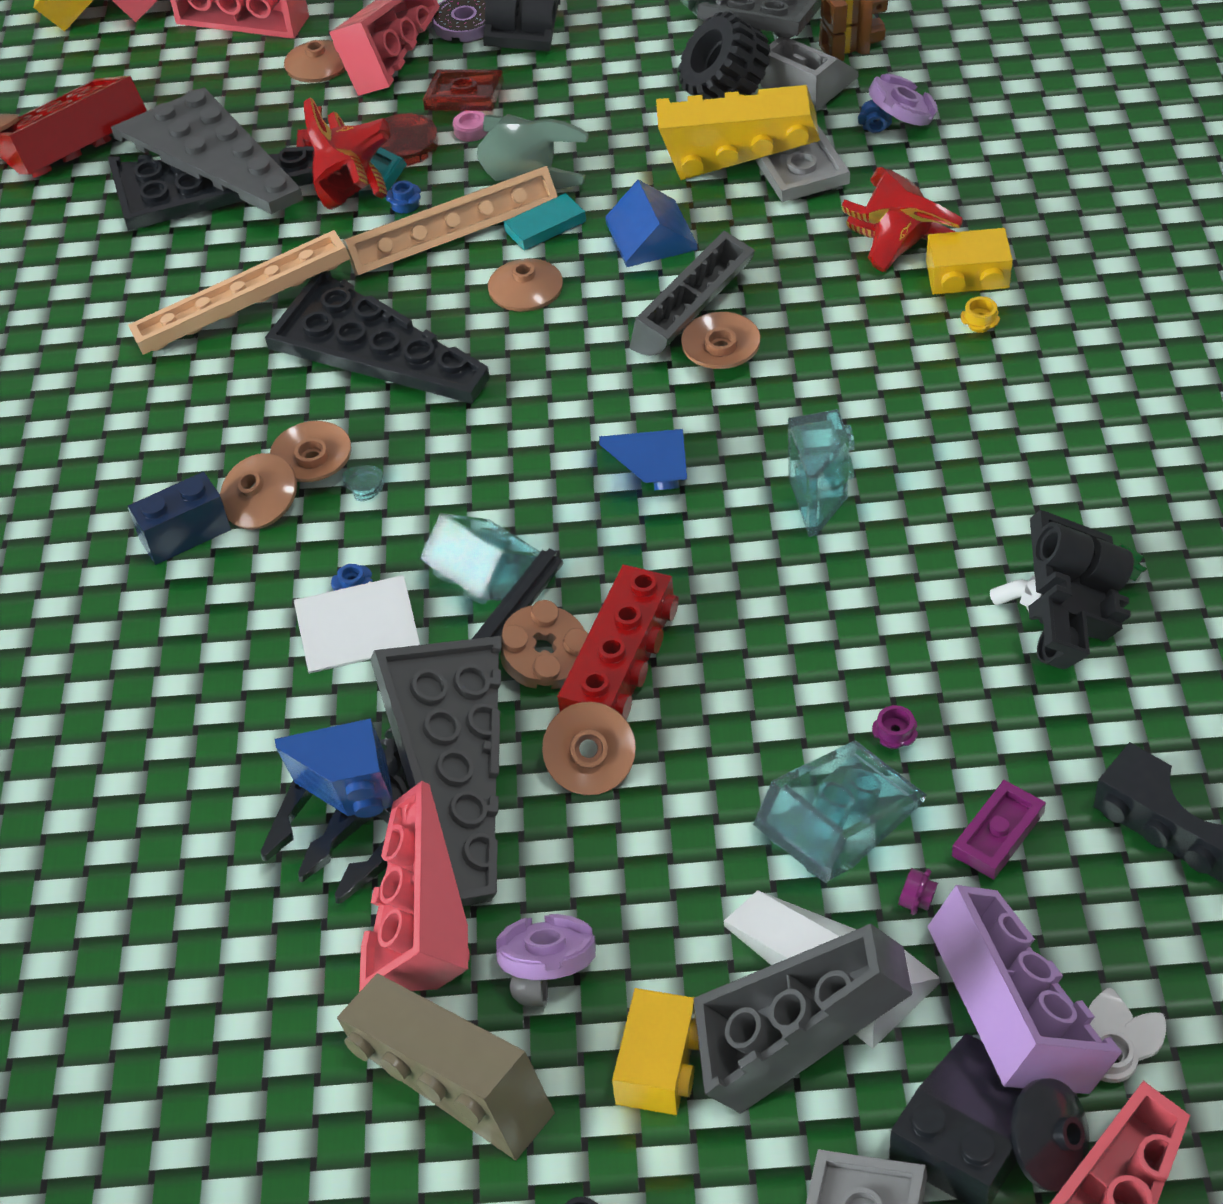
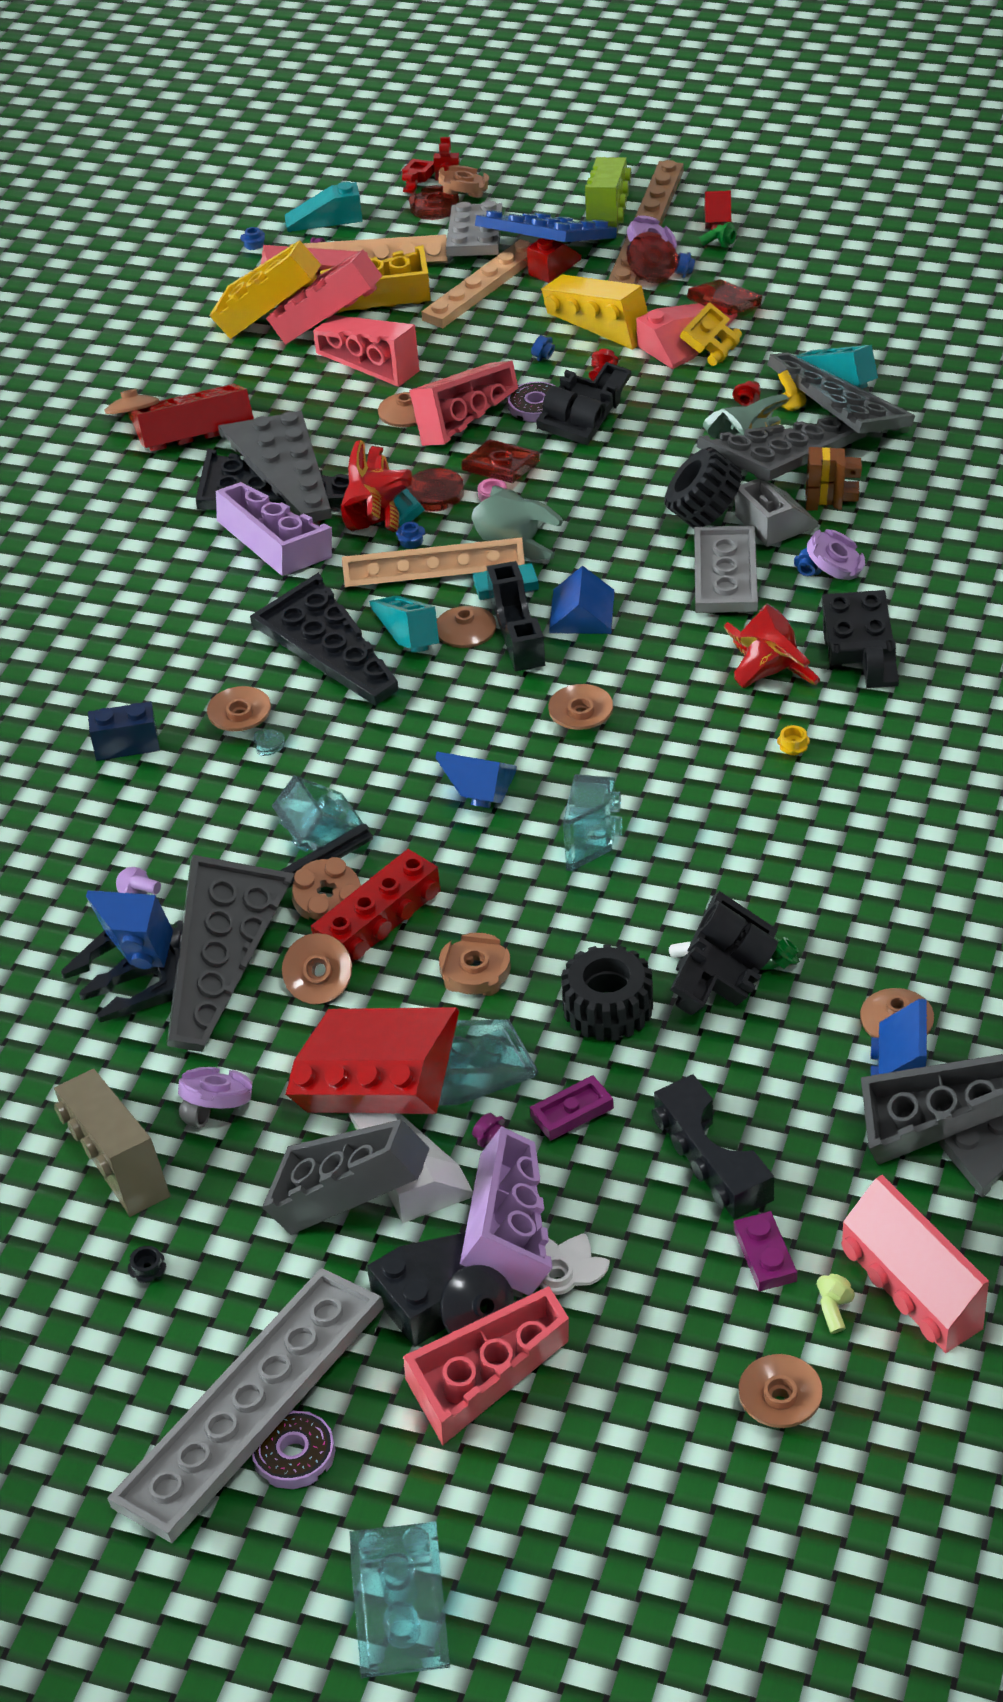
camera: 20 degrees right, 5 degrees down
light nougat plate [128,230,350,355] -> none
nougat dish [220,453,297,530] -> none
white window [294,575,420,674] -> none
blue plate [331,564,373,591] -> none
coral wedge [359,781,470,992] -> none
yellow brick [612,988,700,1115] -> none
dark grey brick [629,231,755,356] -> none
yellow wedge [656,85,820,180] -> none
magenta plate [872,705,918,749] -> none
yellow brick [926,228,1013,295] -> none
none -> lavender plate [116,867,161,895]
none -> lavender wedge [216,482,332,576]
none -> red slope [285,1007,460,1114]
none -> teal slope [369,595,439,652]
none -> nougat plate [439,933,511,996]
none -> black arch [486,561,546,672]
none -> black tyre [561,944,653,1041]
none -> black plate [822,590,899,688]

